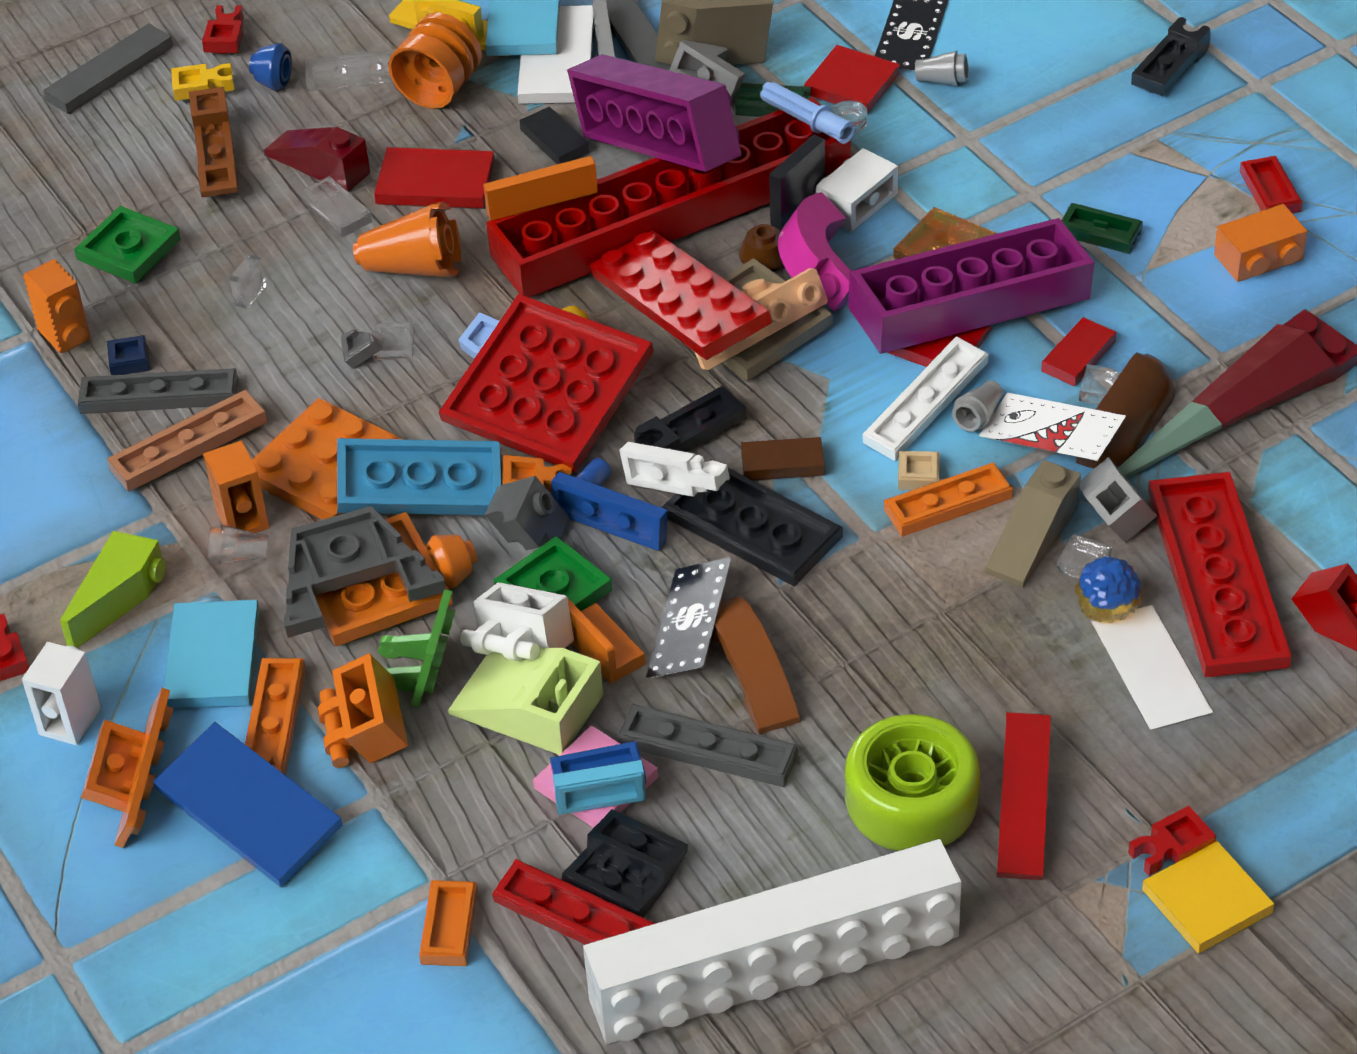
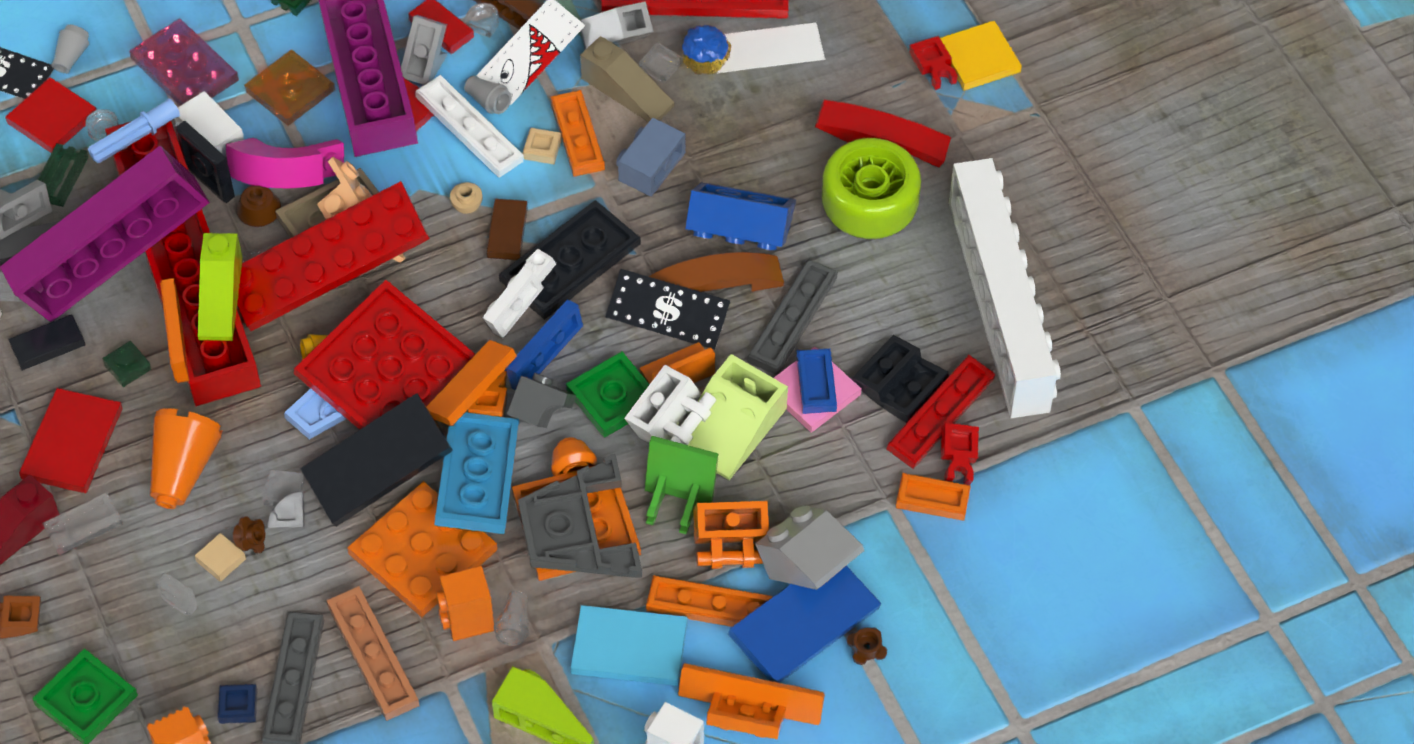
camera: 85 degrees left, 10 degrees up
medium azure tile [553,760,646,815] -> none
black plate [634,386,746,452] -> none
none -> clear pink plate [129,18,239,106]
none -> tan tile [195,533,246,582]
none -> lime slope [198,233,243,341]
none -> reddish brown plate [233,516,265,554]
none -> black tile [300,393,453,527]
none -> light grey slope [401,15,447,85]
none -> orange tile [427,340,517,426]
none -> tan plate [450,182,483,214]
none -> sand blue brick [616,117,685,197]
none -> blue slope [685,182,796,250]
none -> light grey slope [756,506,865,590]
none -> reddish brown plate [847,628,887,665]
none -> red plate [941,422,979,485]

